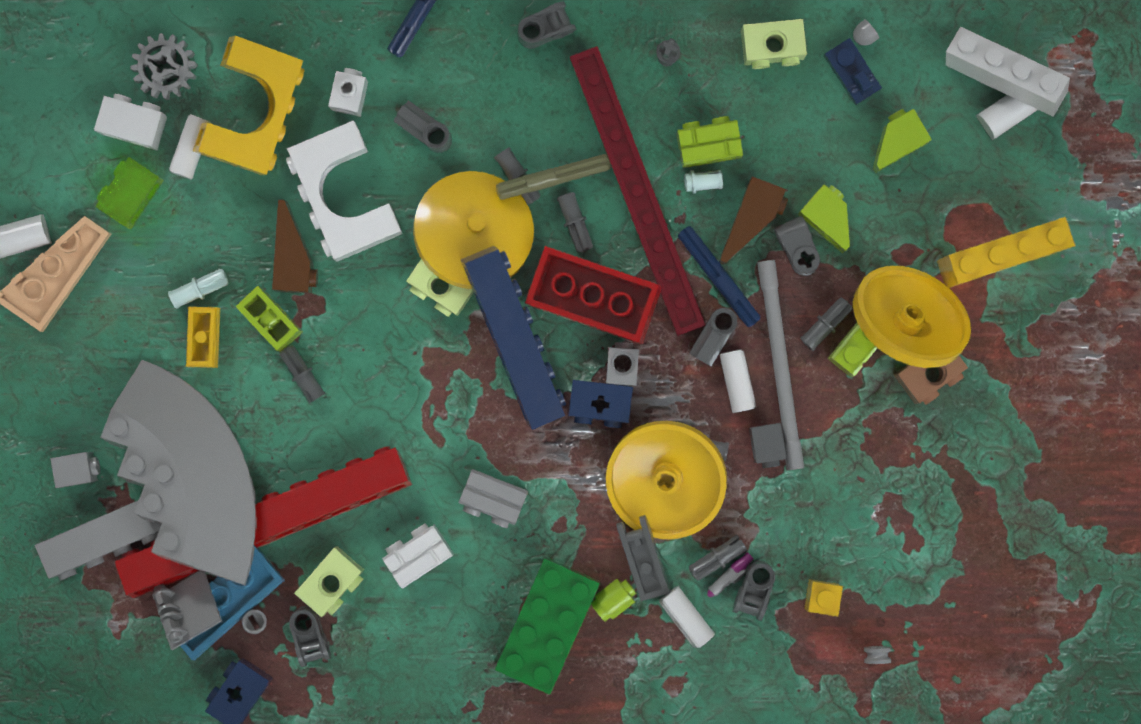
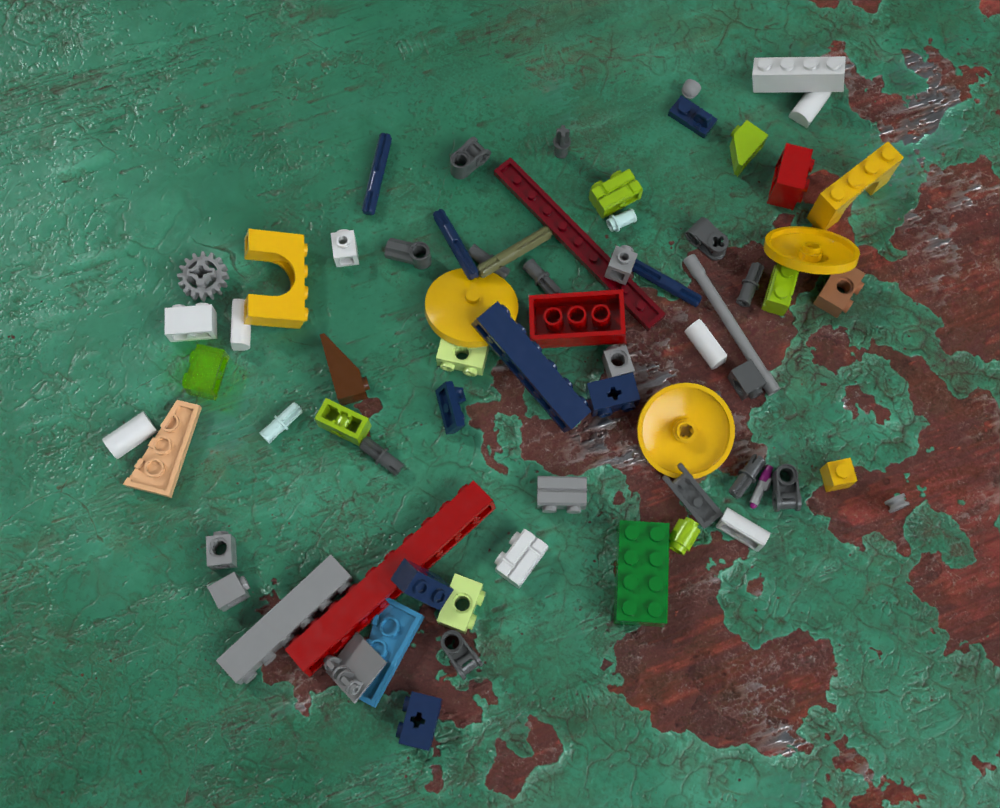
camera: 25 degrees left, 15 degrees down
light grey brick [100,360,257,586] -> none
yellow brick [186,307,221,368] -> none
light grey hinge [242,610,267,634] -> none
white arch [286,120,403,262] -> none
dark grey piece [689,308,737,367] -> none
reddish brown slope [719,176,788,265] -> none
yellowish green brick [741,19,807,69] -> none
lime slope [797,184,850,253] -> none
none -> light grey brick [206,531,237,570]
none -> dark blue brick [391,558,454,610]
none -> dark blue axle [433,209,479,280]
none -> dark blue hinge [435,381,466,435]
none -> light grey brick [604,245,638,285]
none -> red brick [767,143,815,210]

